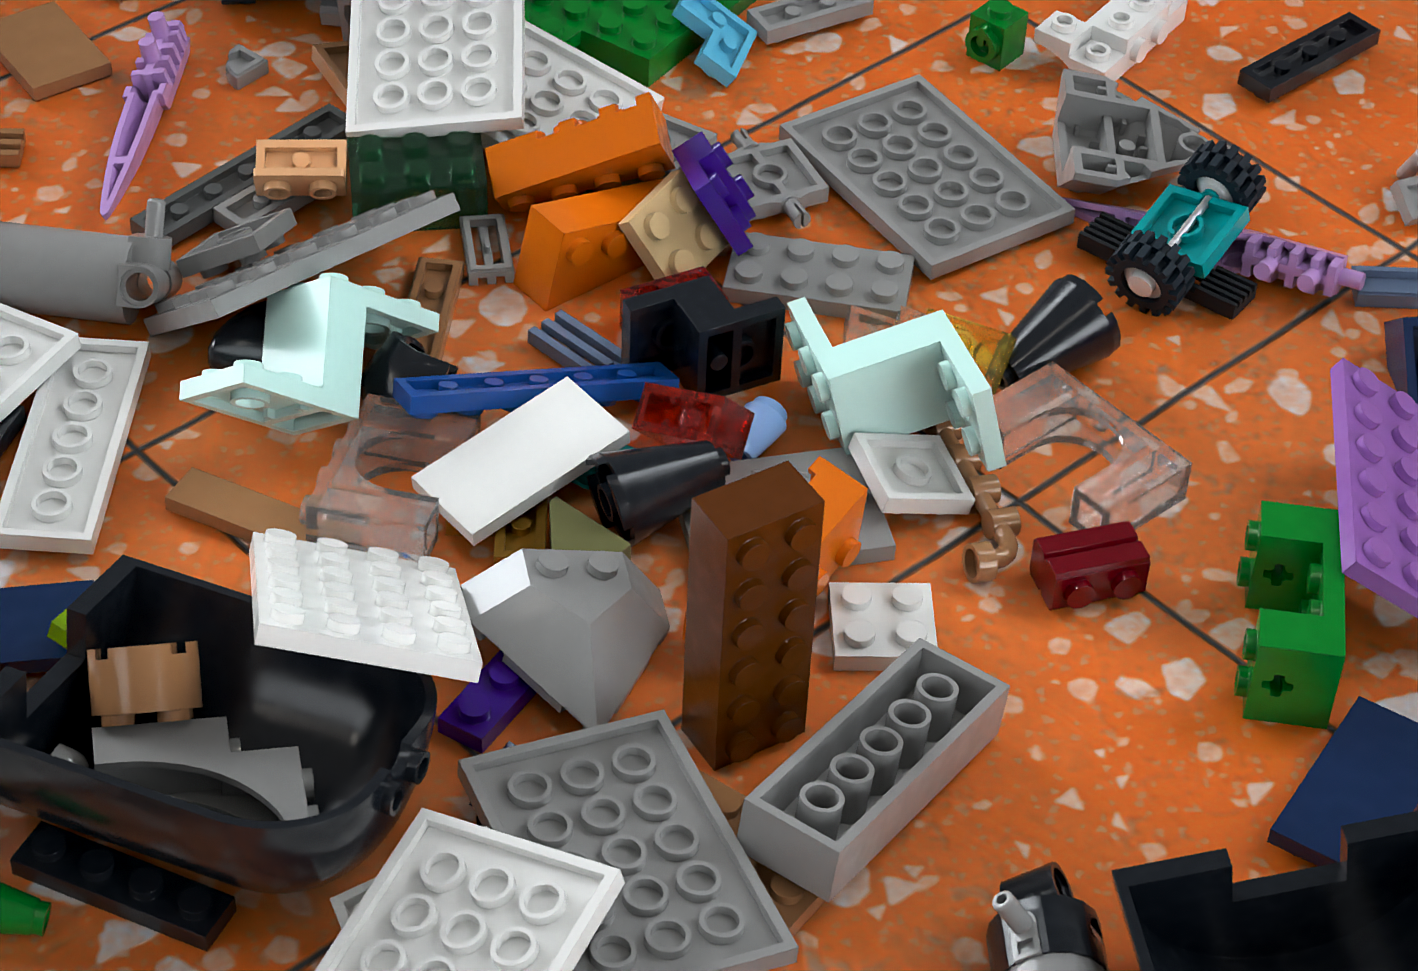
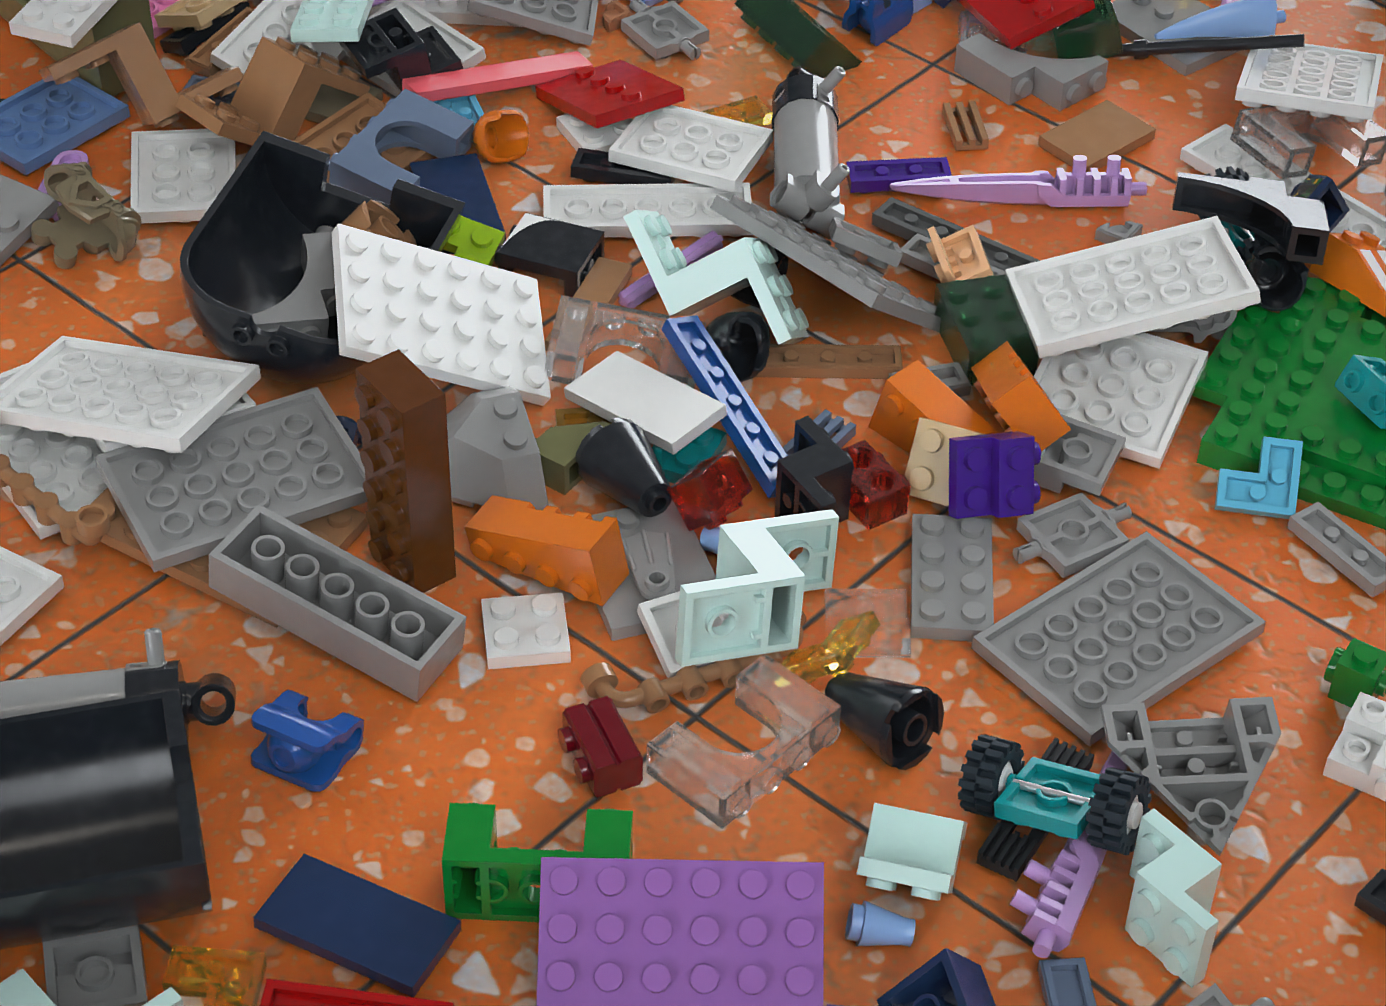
camera: 85 degrees right, 0 degrees up
none -> blue piece [251,690,364,792]
none -> black panel [494,213,604,299]
none -> lavender axle [618,231,724,310]
none -> light blue cone [845,900,916,947]
none -> dark purple plate [846,157,952,194]
none -> light aqua bracket [856,803,968,901]
none -> light aqua bracket [1124,808,1222,988]

